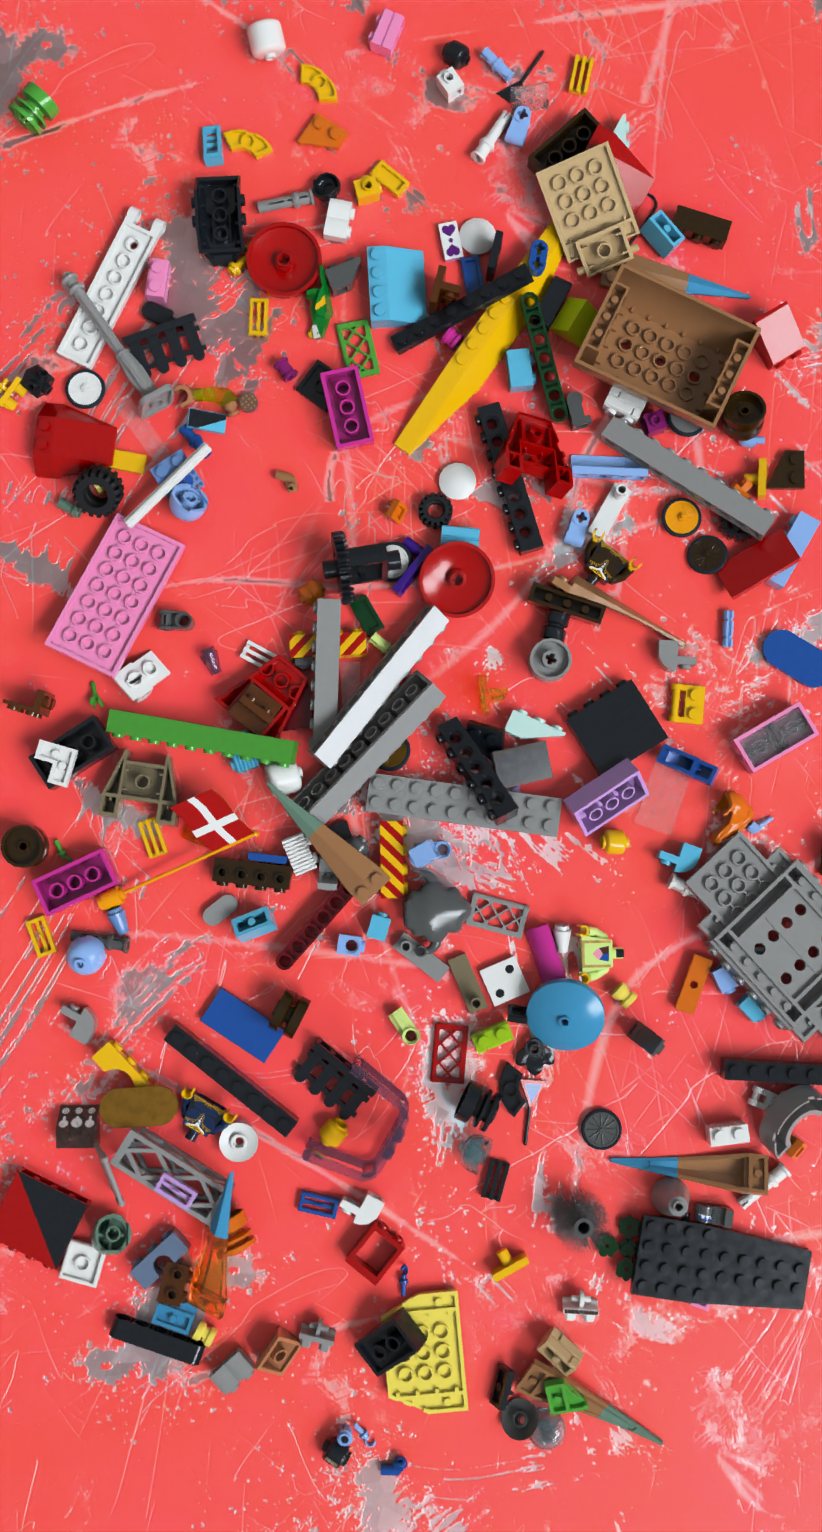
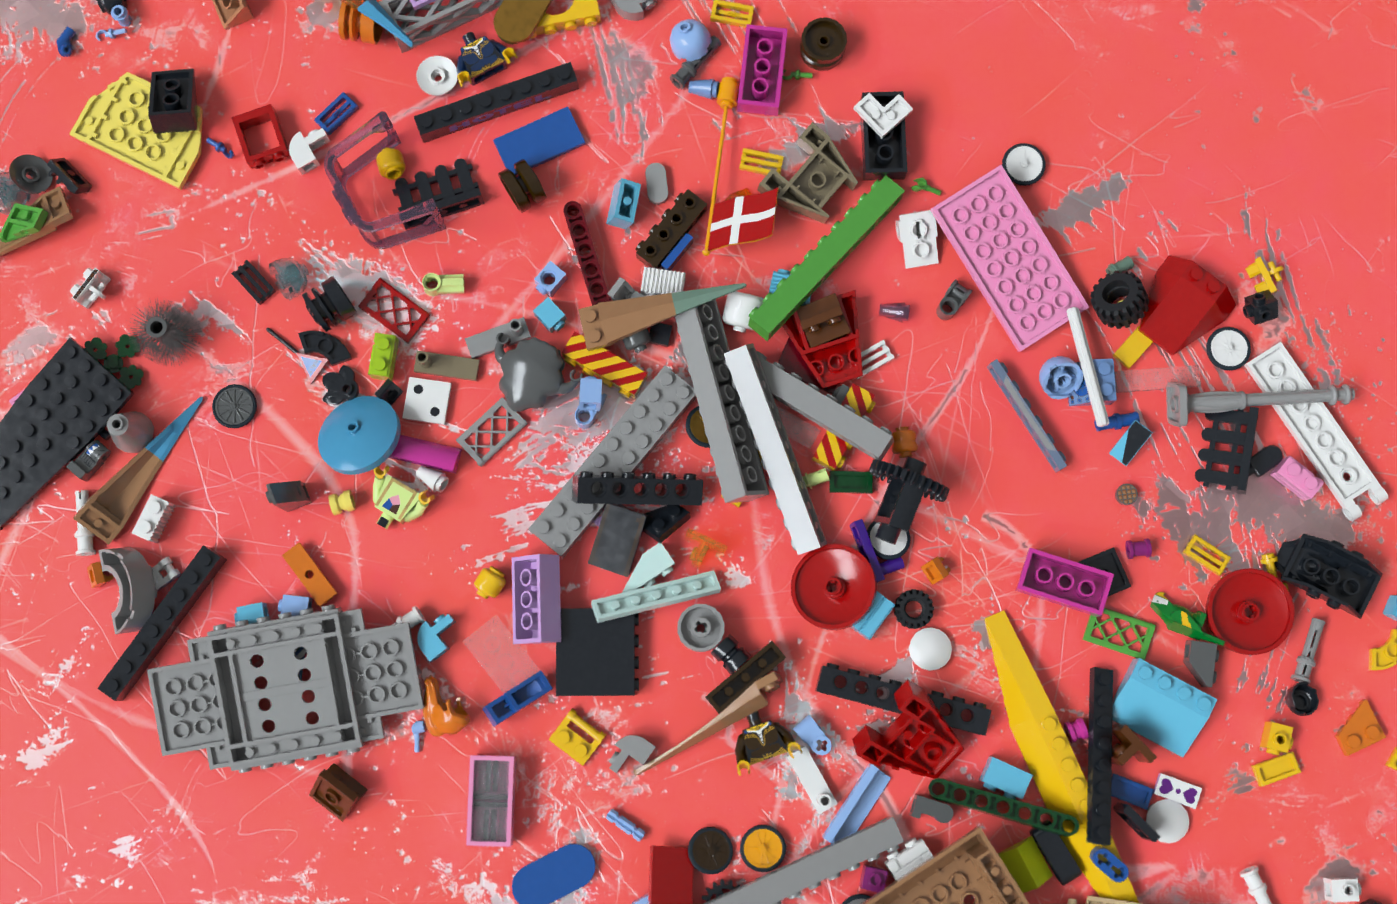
camera: 120 degrees right, 5 degrees down
reddish brown bracket [3,689,56,719] -> none
piece [174,384,241,418] -> none
medium nougat arm [275,470,298,493] -> none
light grey hips [299,1317,336,1353] -> none
white brick [323,198,356,244] -> none
yellow tile [491,1247,530,1283] -> none
tan brick [536,1327,584,1377] -> none
none -> light aqua plate [591,570,721,623]
none -> sand blue plate [987,359,1067,473]
none -> white wheel [1002,143,1046,186]

